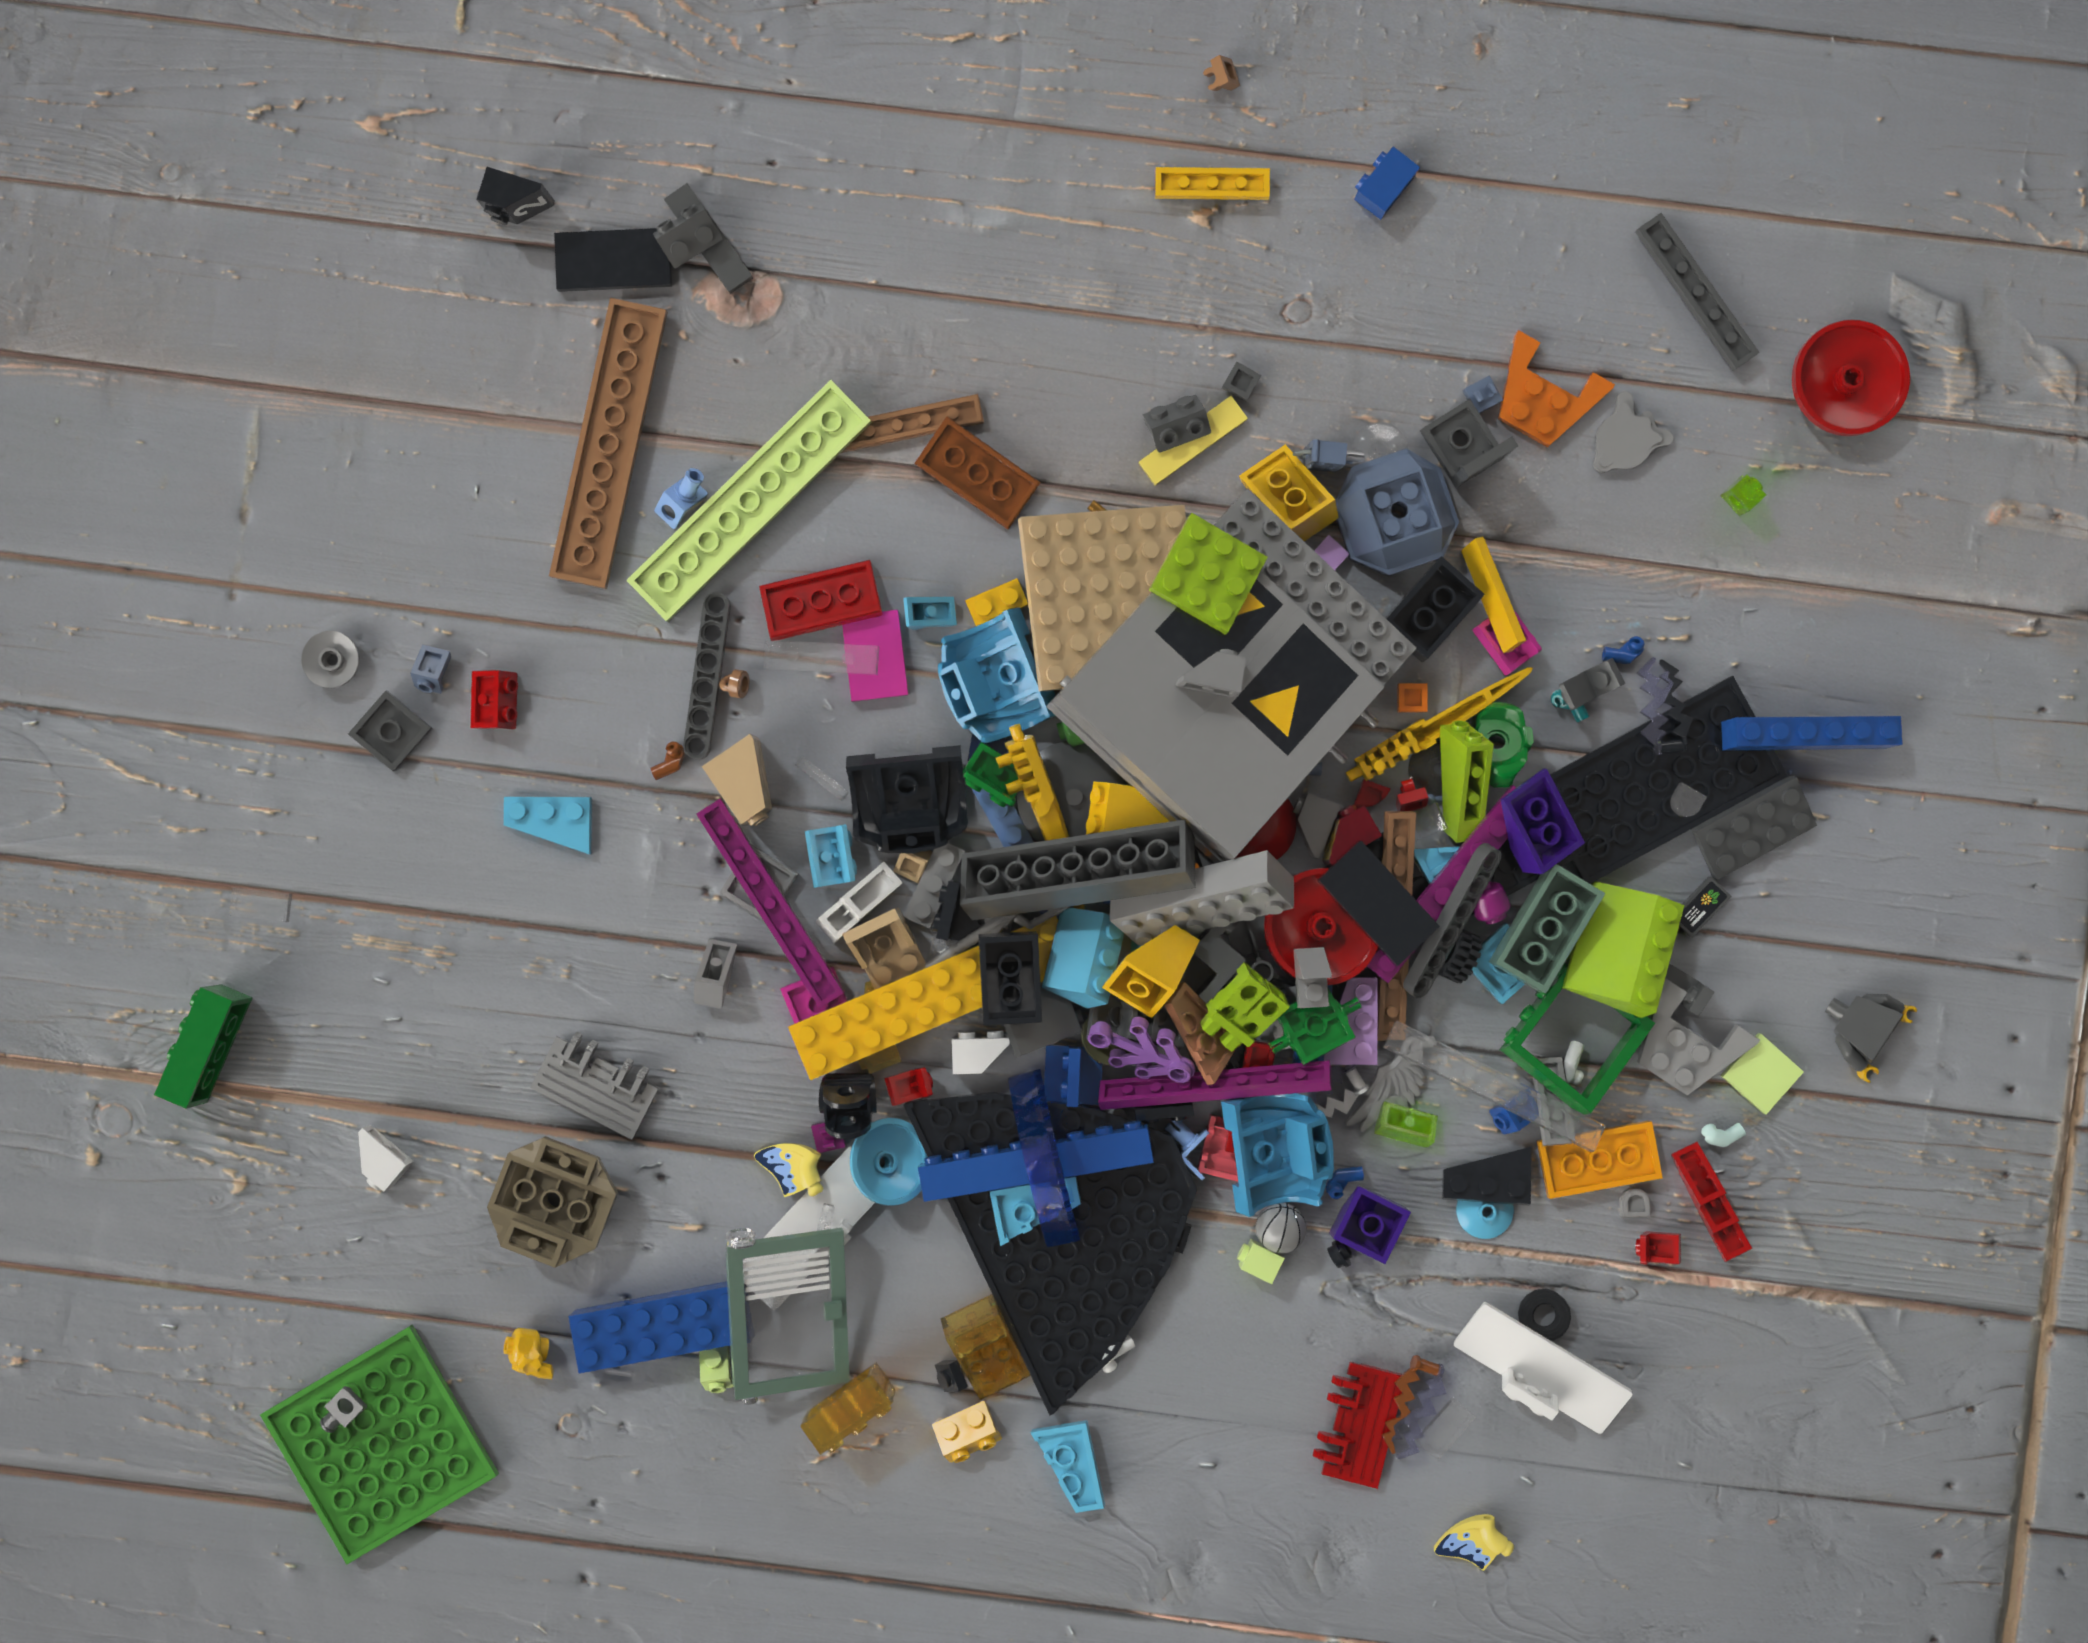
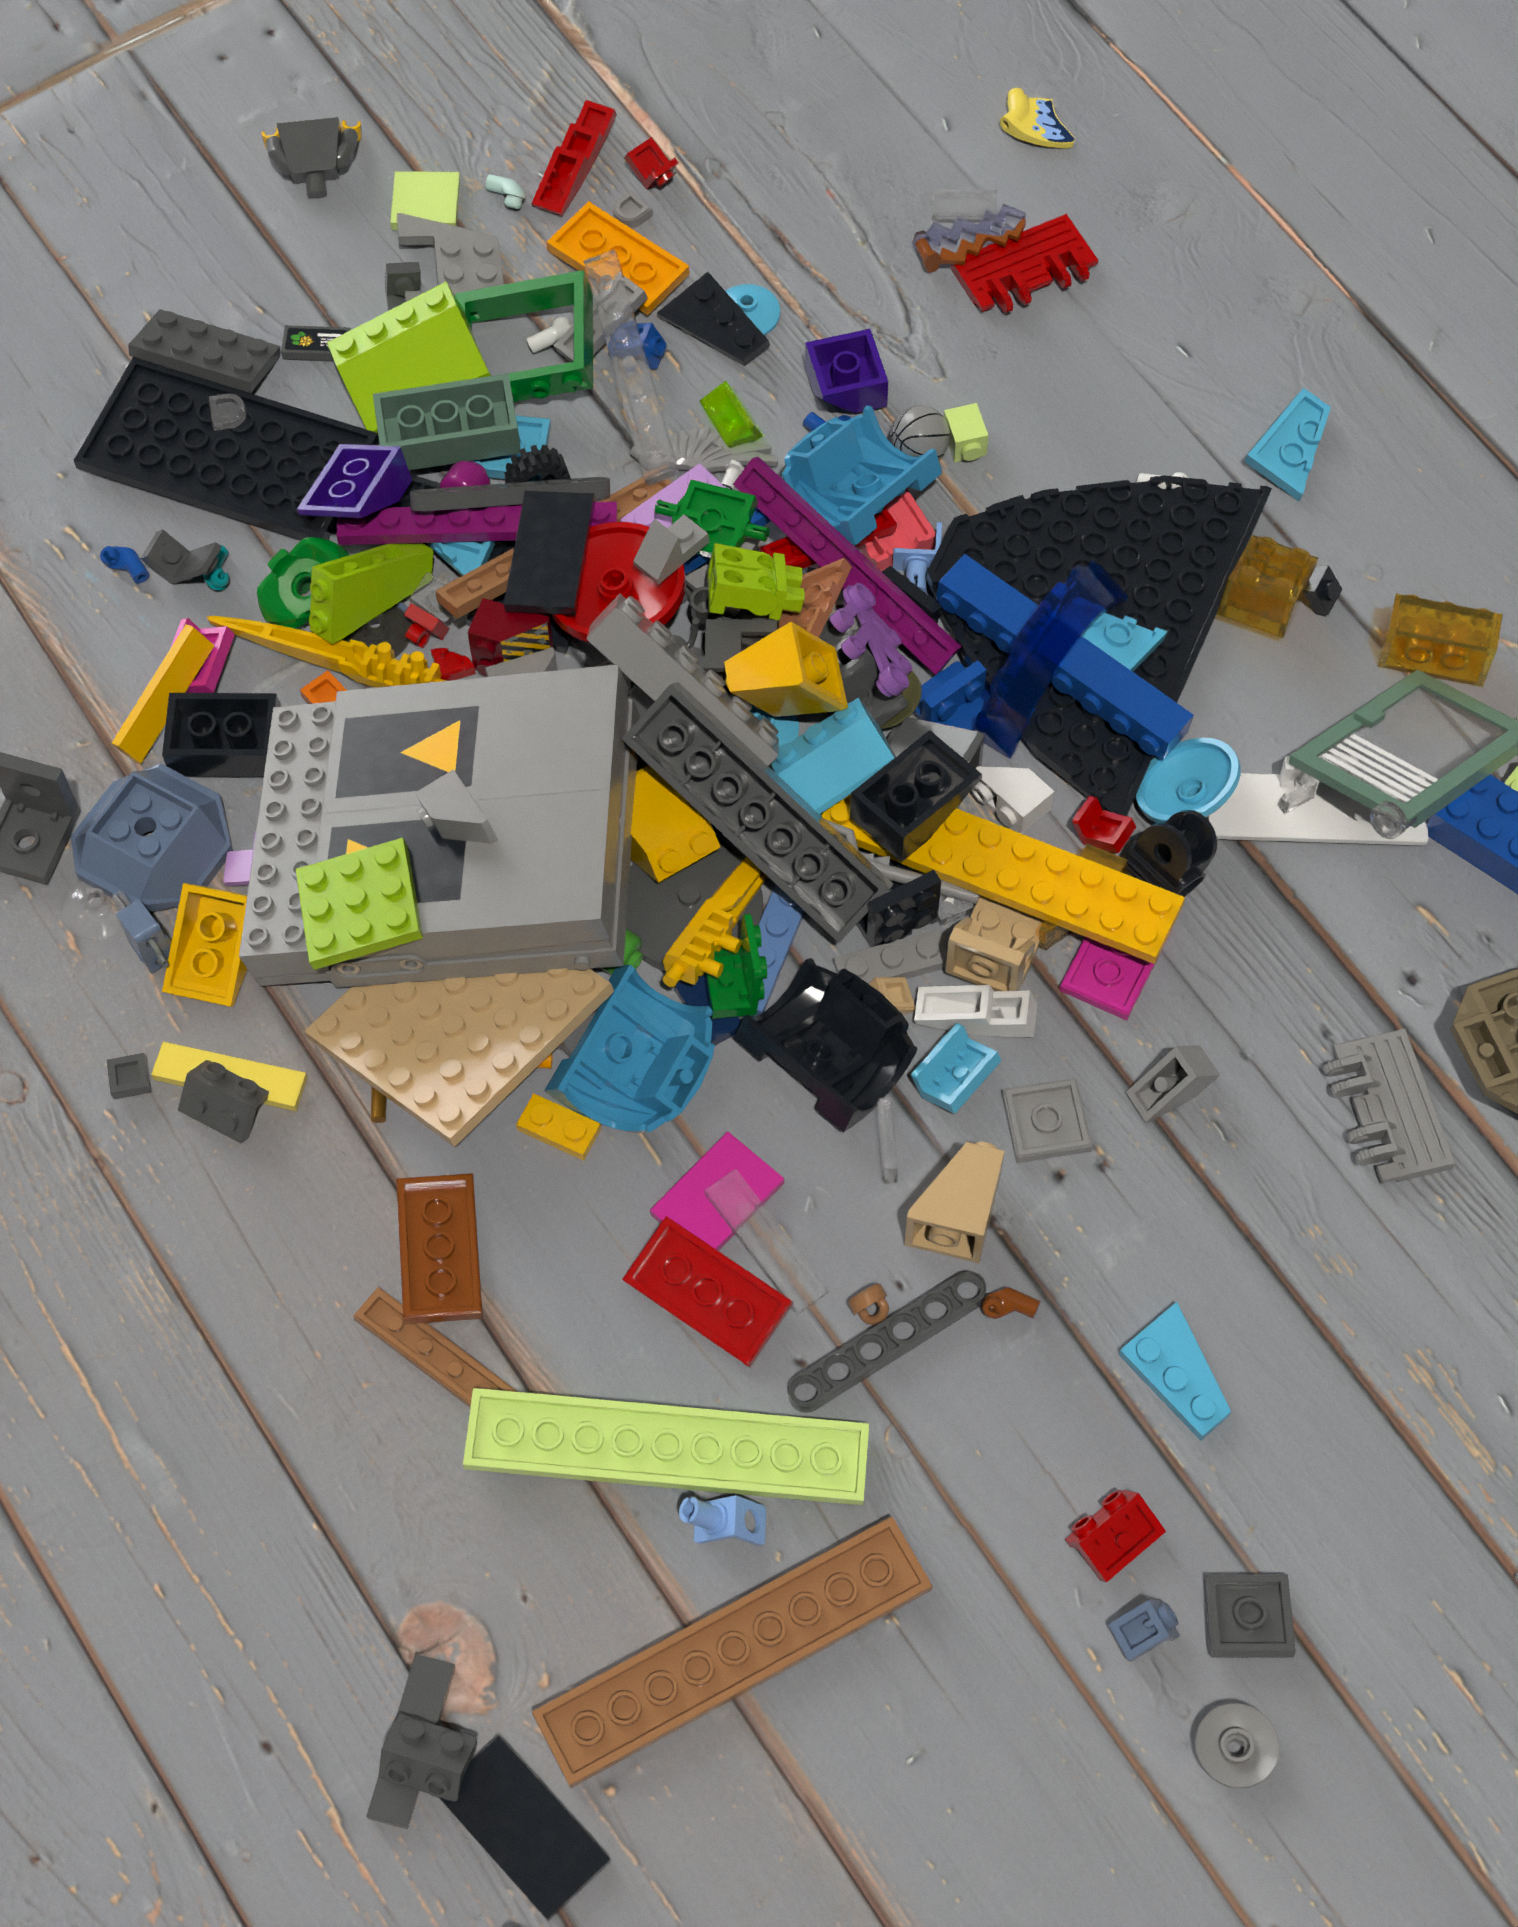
camera: 130 degrees left, 25 degrees down
magenta plate [696,798,845,1009] -> none
light yellow arm [754,1143,823,1197] -> none
magenta tile [811,1122,846,1153] -> none
medium azure slope [903,597,957,630] -> none
yellow bracket [932,1401,1002,1463] -> none
black plate [1327,1240,1353,1268] -> none
white bracket [1454,1302,1632,1434] -> none
black tyre [1518,1289,1571,1341] -> none
piece [1637,657,1693,755] -> none
blue brick [1721,716,1903,750] -> none

